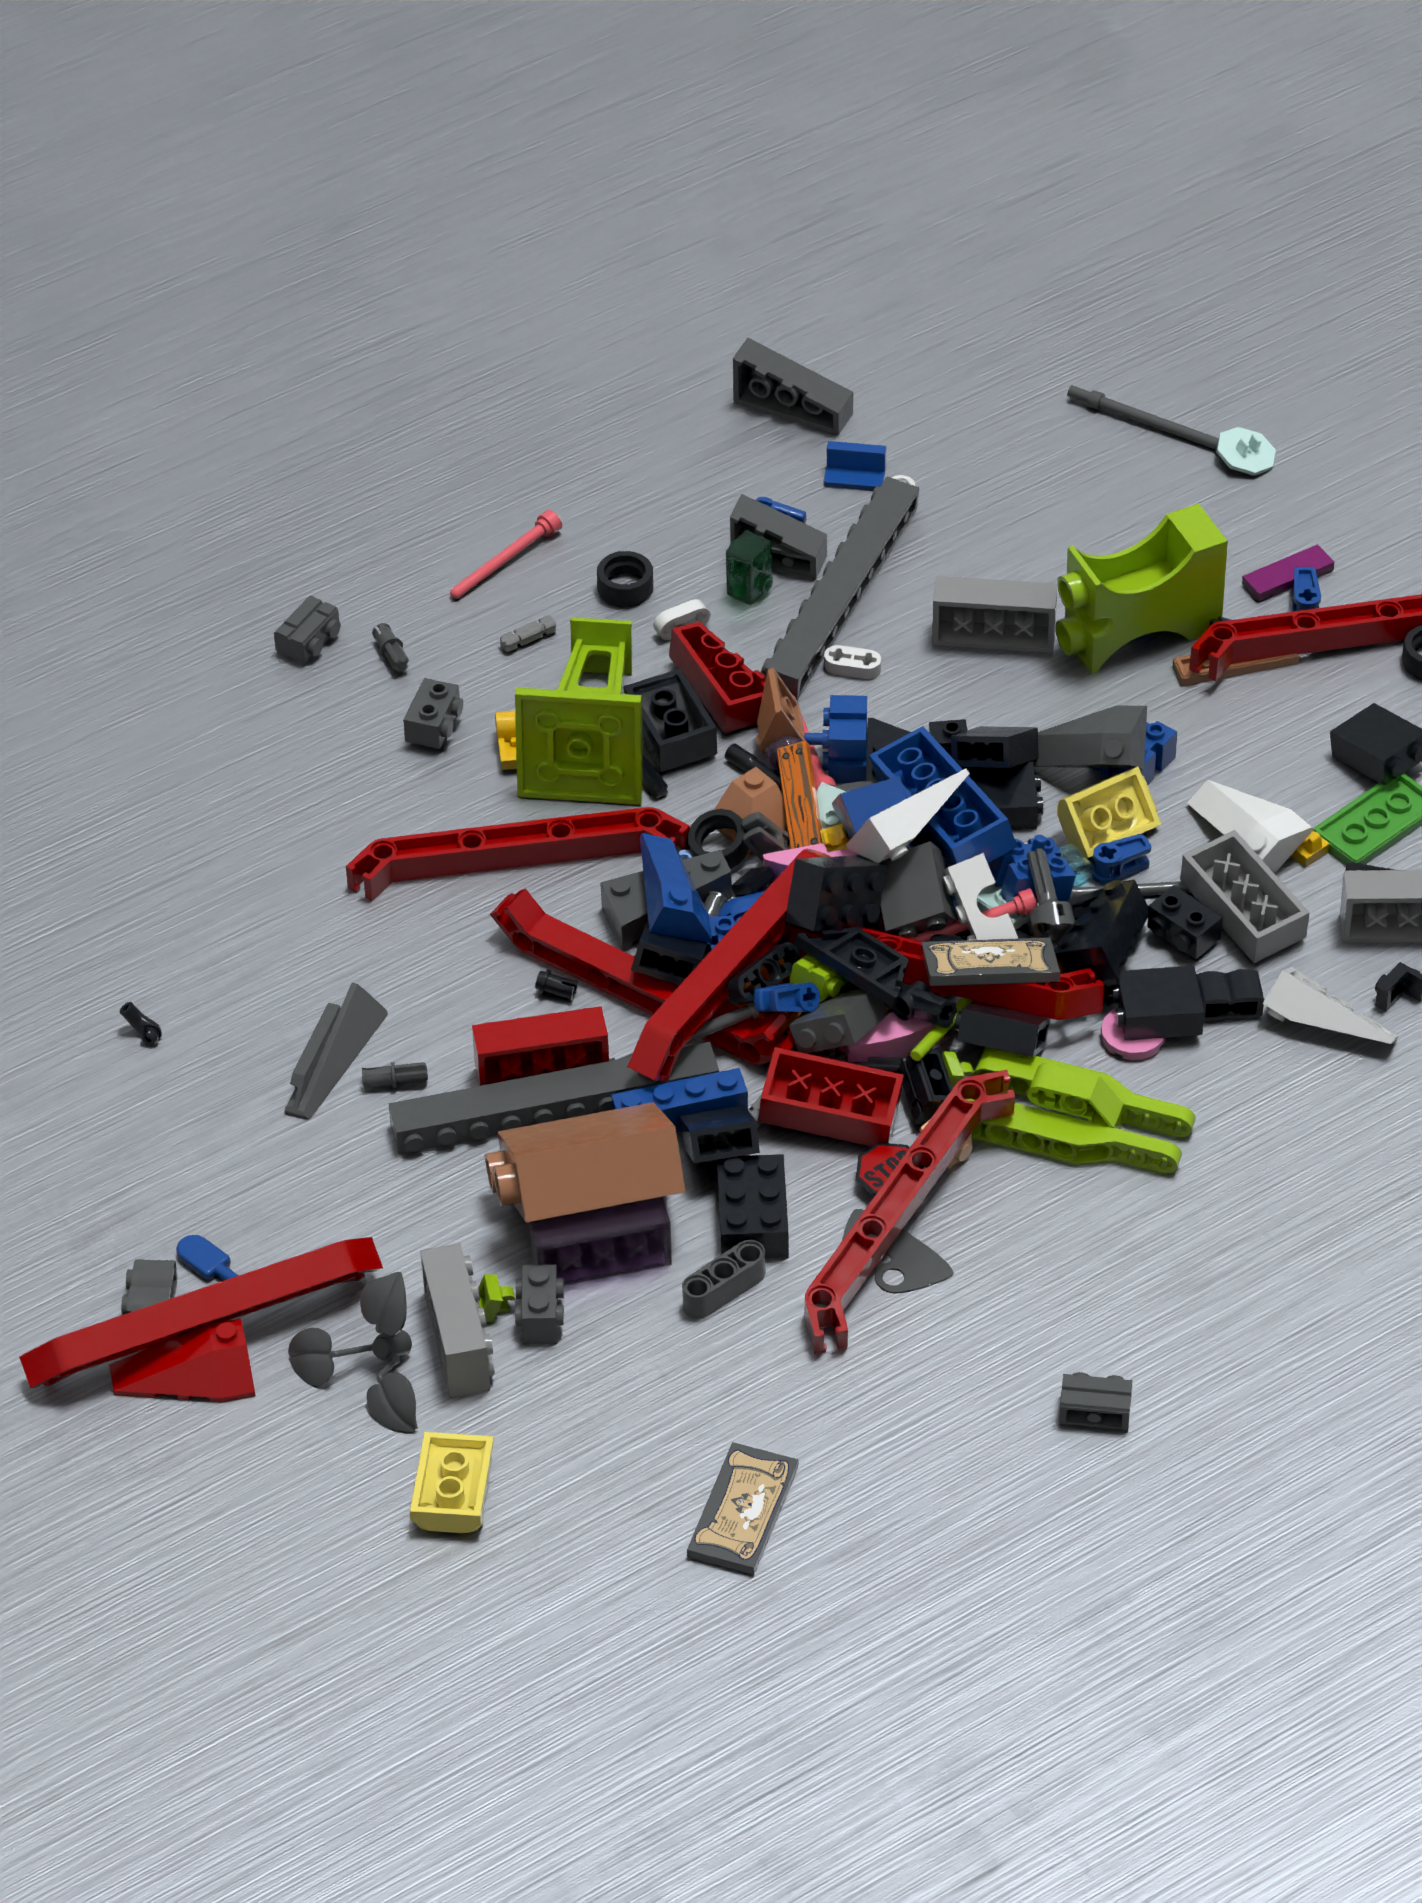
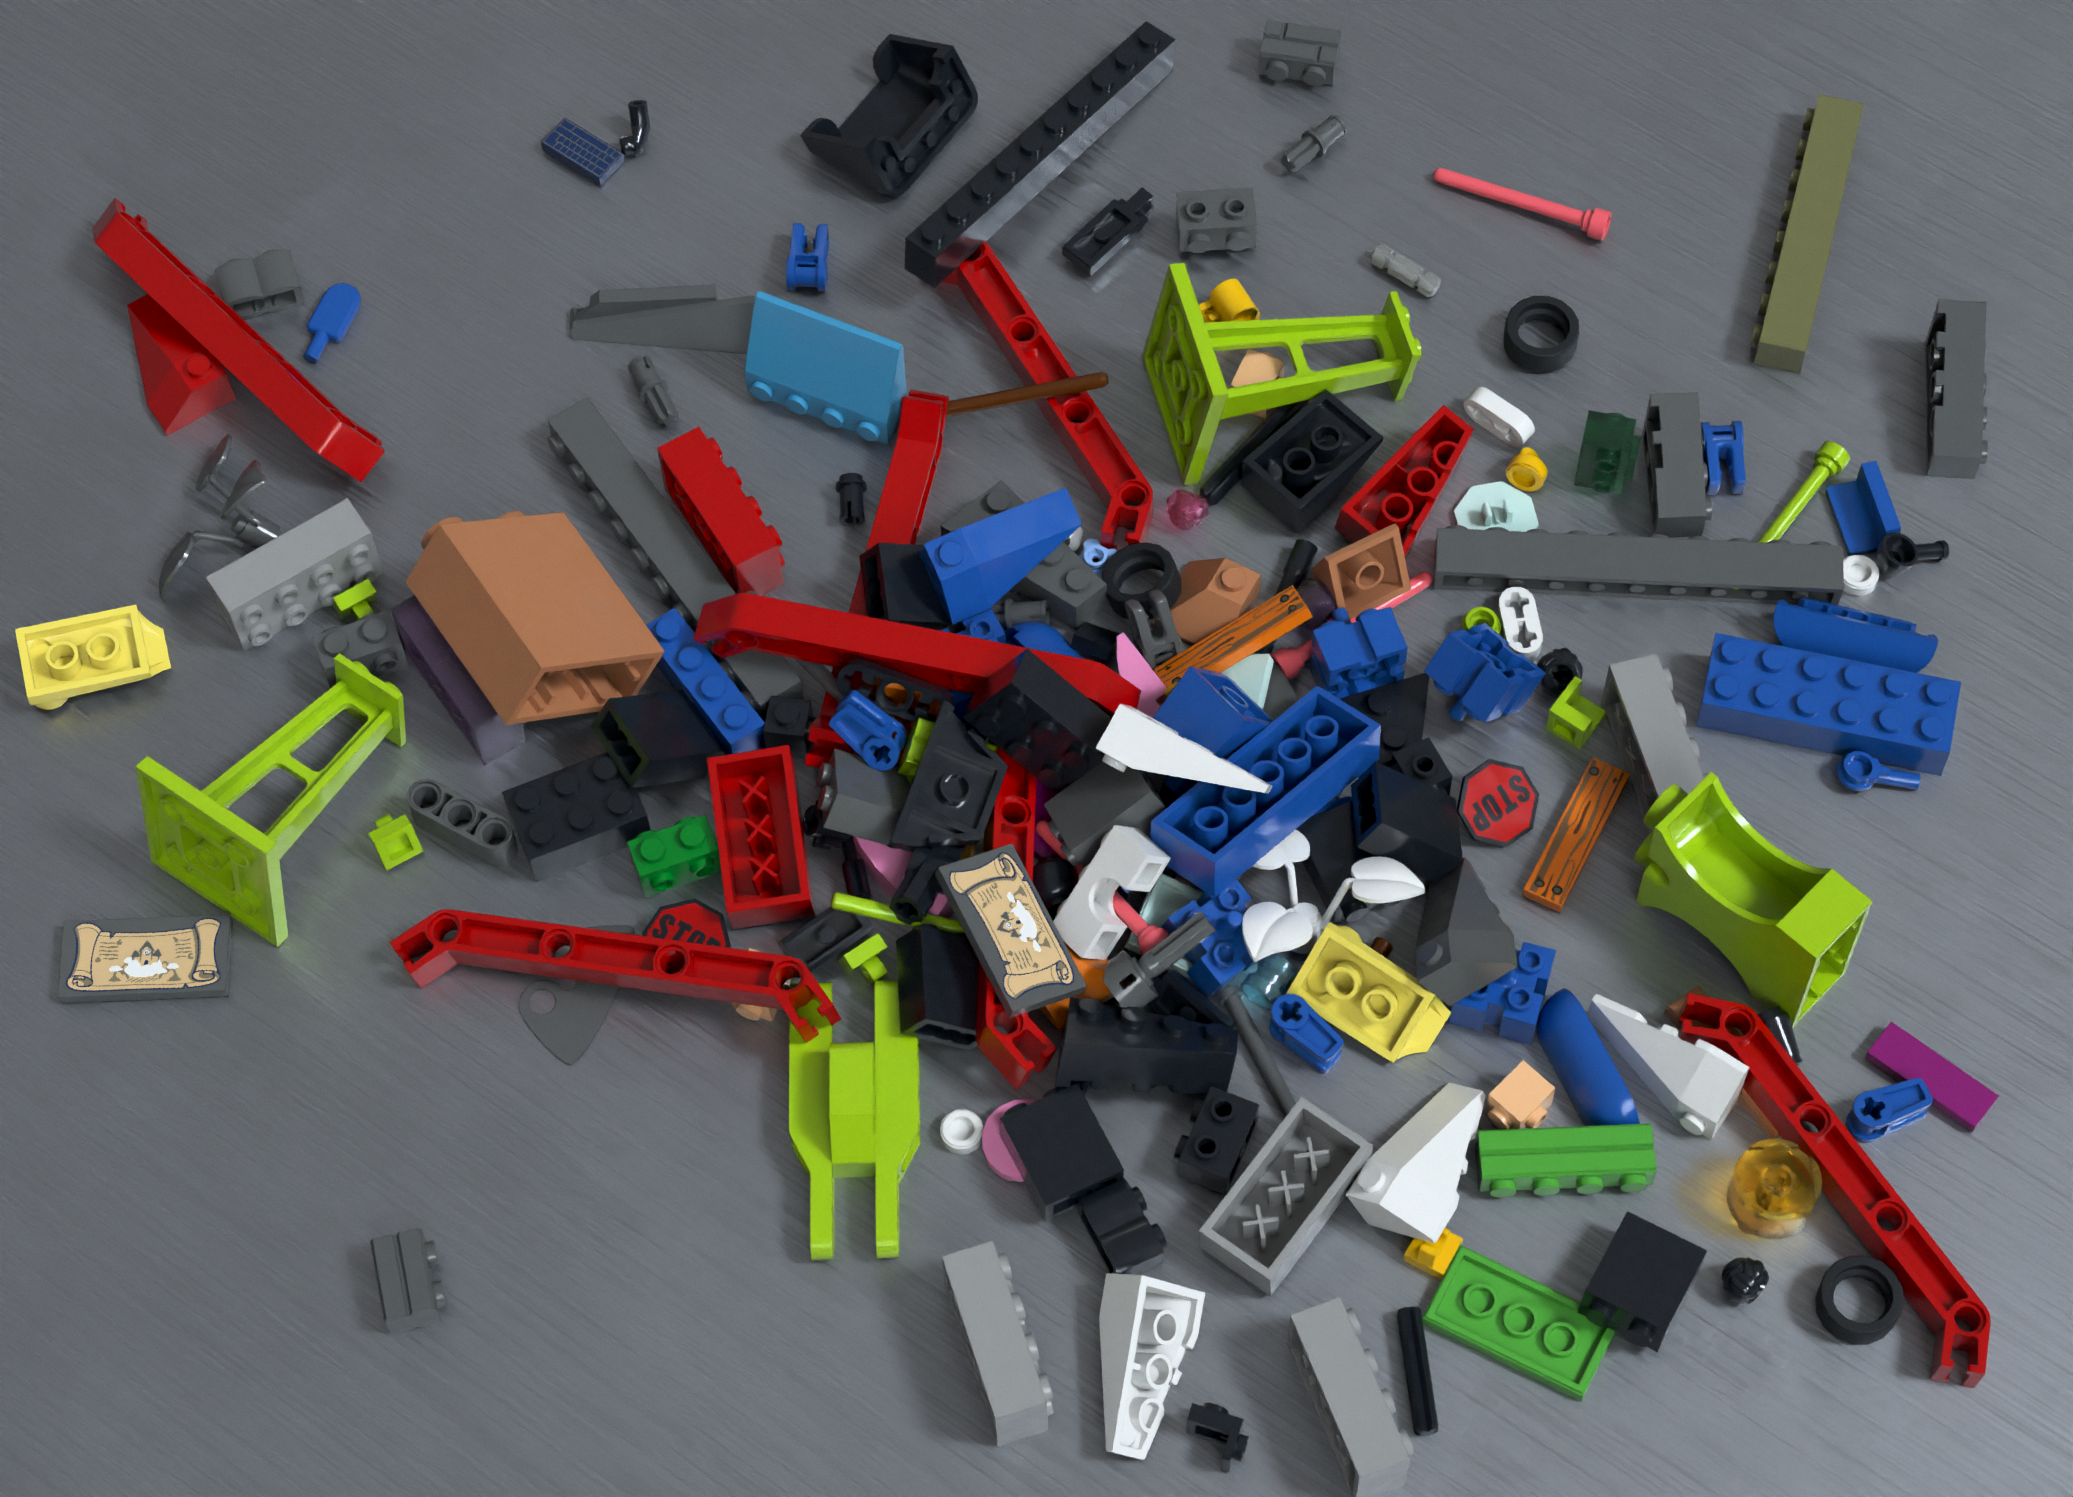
camera: 70 degrees right, 15 degrees up
none -> lime piece [135,653,406,947]
none -> lime tile [368,813,423,871]
none -> dark blue tile [541,118,625,186]
none -> green brick [627,814,721,898]
none -> dark azure slope [744,291,907,445]
none -> black brick [763,696,817,759]
none -> blue piece [786,223,829,292]
none -> black windscreen [800,34,978,197]
none -> black brick [904,21,1176,288]
none -> white tile [940,1109,983,1155]
none -> light grey brick [942,1240,1054,1446]
none -> reddish brown bar [946,372,1109,417]
none -> black hinge [1062,187,1154,277]
none -> clear pink piece [1166,489,1209,530]
none -> white plant [1242,830,1425,962]
none -> blue brick [1424,623,1546,723]
none -> light aqua piece [1453,481,1539,532]
none -> piece [1457,759,1539,847]
none -> lime plate [1460,607,1501,635]
none -> bright green brick [1475,1123,1656,1198]
none -> light nougat brick [1485,1060,1555,1130]
none -> yellow tile [1506,447,1548,492]
none -> orange tile [1522,757,1630,913]
none -> black piece [1537,648,1583,692]
none -> blue brick [1537,988,1640,1126]
none -> lime panel [1545,676,1606,750]
none -> white wedge [1588,994,1749,1140]
none -> blue brick [1696,633,1961,776]
none -> black piece [1721,1257,1769,1304]
none -> clear yellow brick [1727,1138,1822,1239]
none -> lime piece [1733,441,1850,590]
none -> olive brick [1750,94,1864,373]
none -> blue brick [1773,598,1938,673]
none -> blue plate [1836,751,1921,791]
none -> black bar [1875,533,1949,578]

